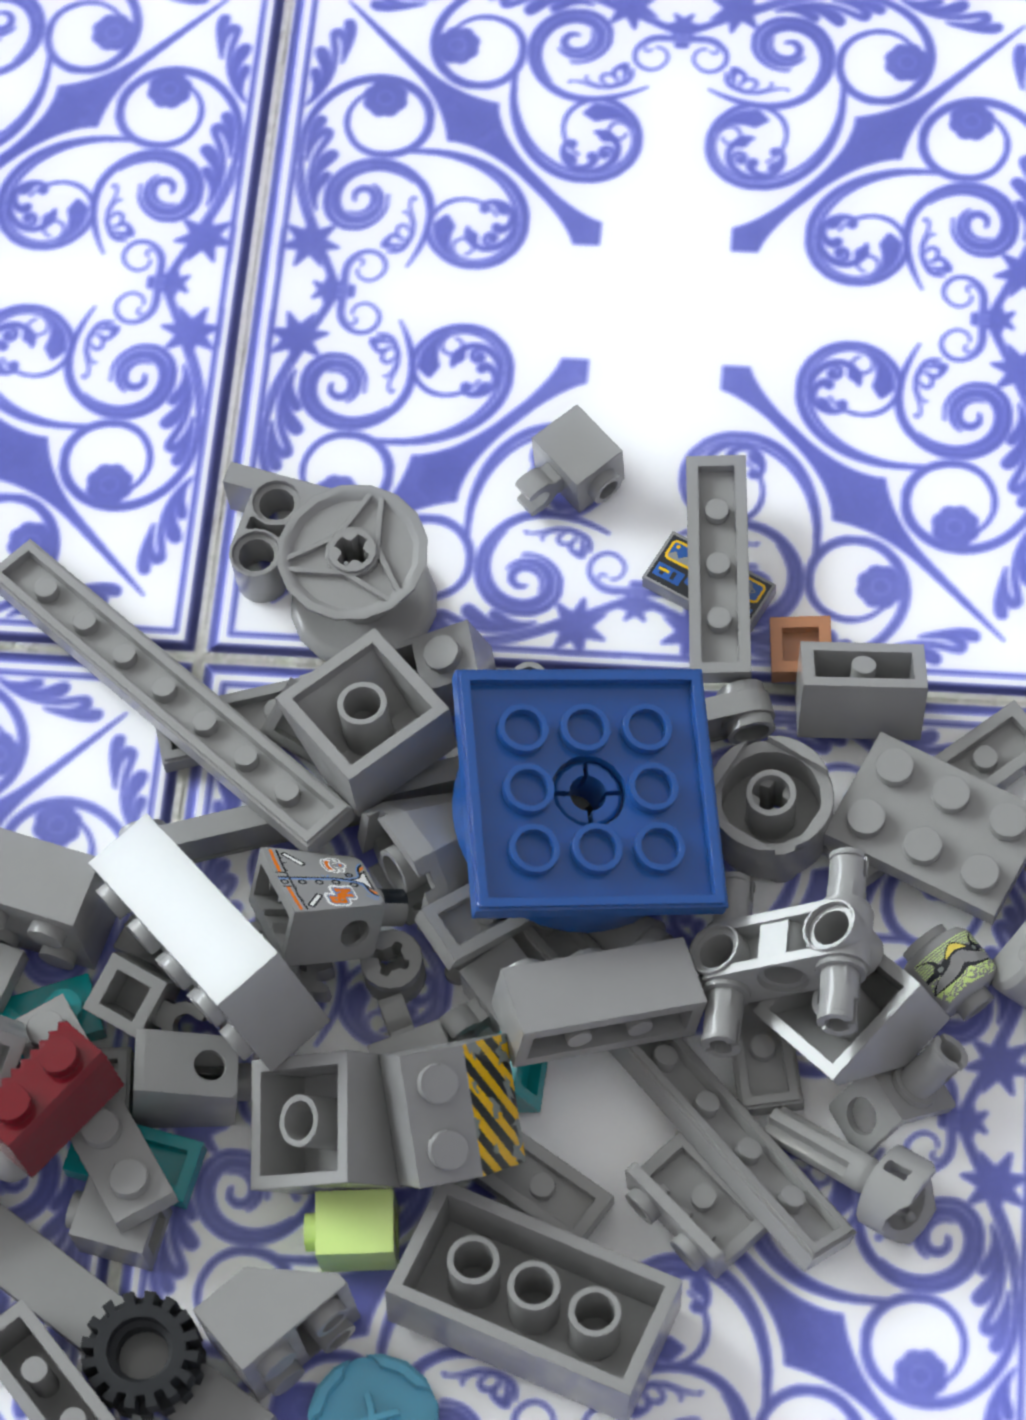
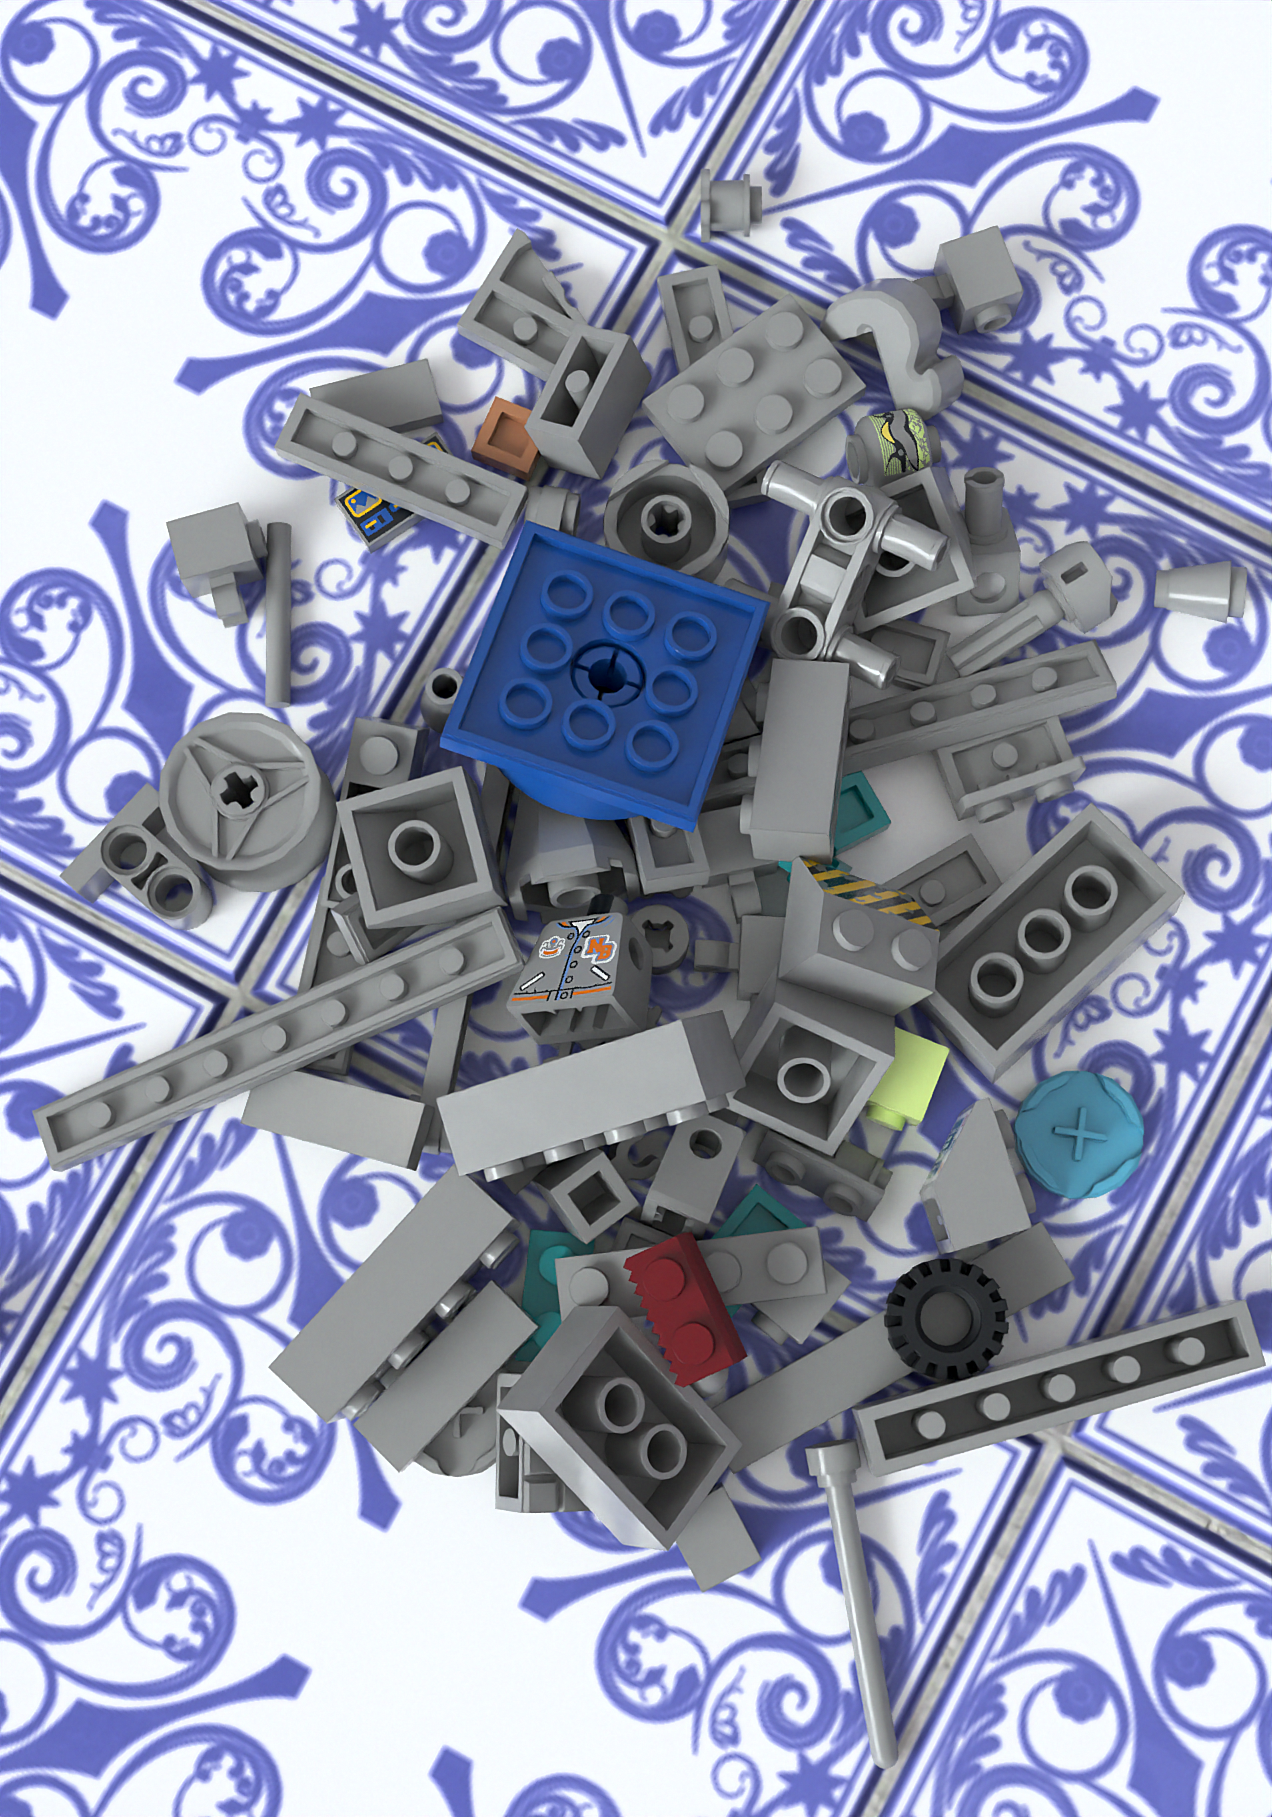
camera: 70 degrees left, 15 degrees up
none -> light grey tile [240,1070,435,1171]
none -> light grey bar [265,522,292,708]
none -> light grey tile [309,358,444,433]
none -> light grey wing [457,228,589,382]
none -> light grey hinge [753,1128,893,1222]
none -> teal plate [833,771,892,857]
none -> light grey cone [1154,560,1247,623]

